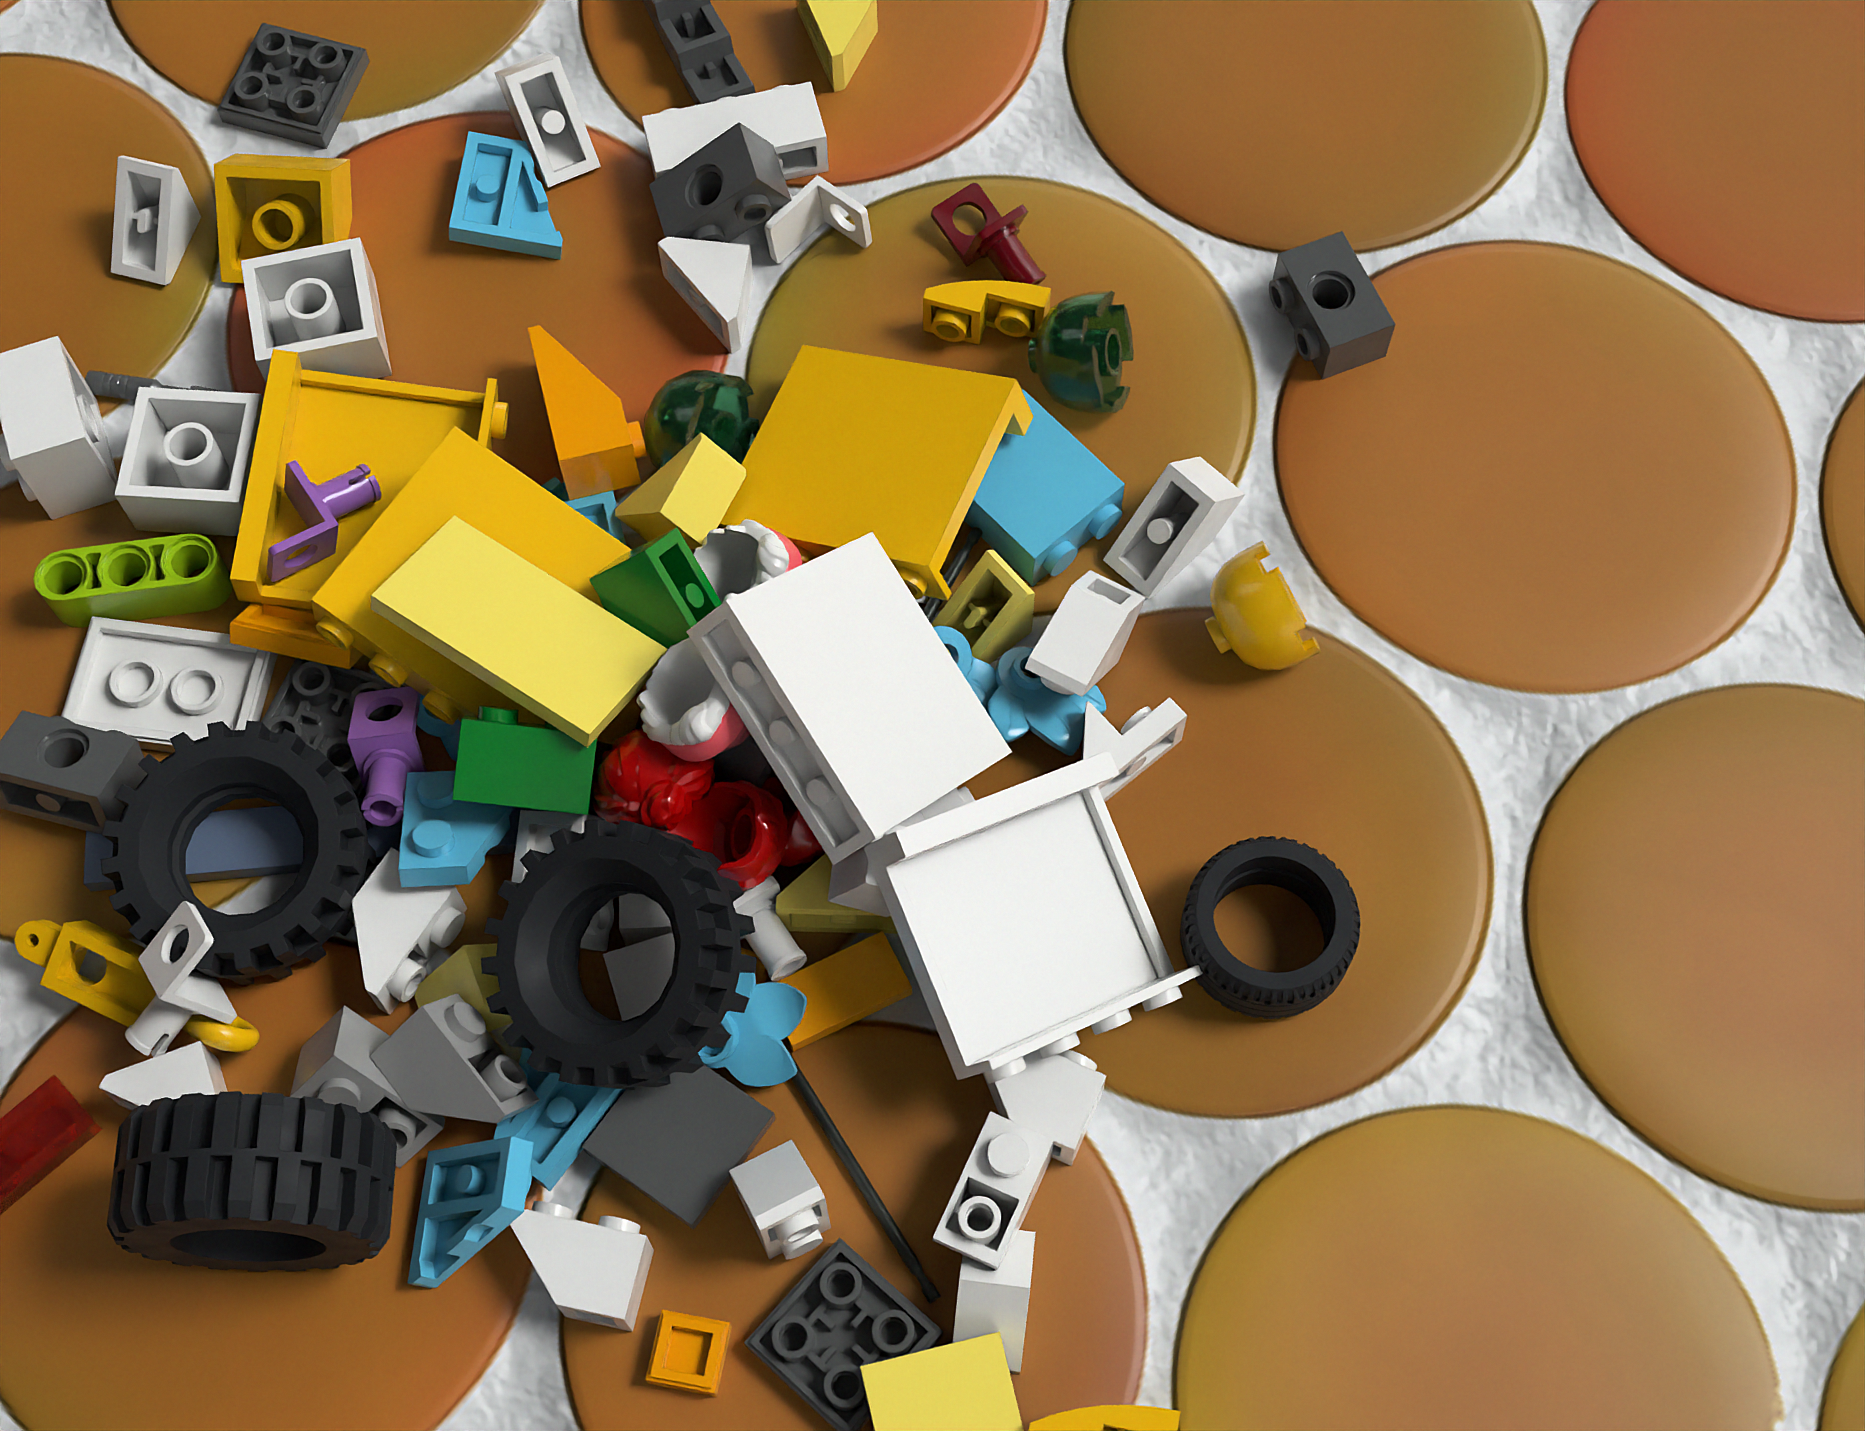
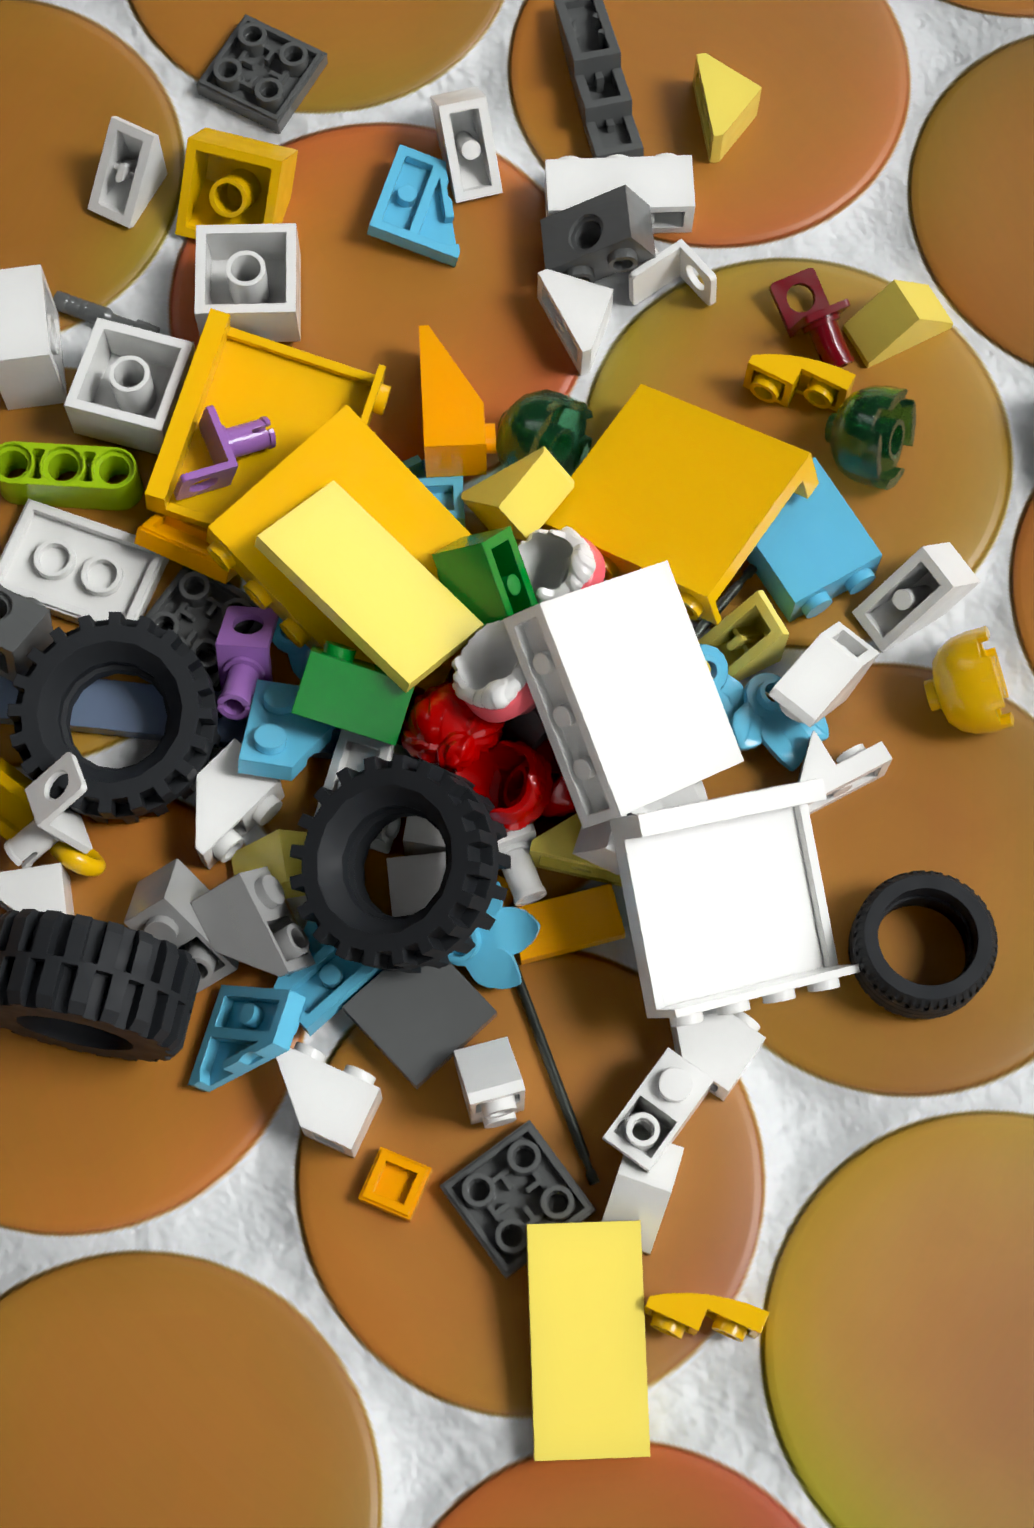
camera: 10 degrees right, 5 degrees up
none -> light yellow slope [842,279,953,368]

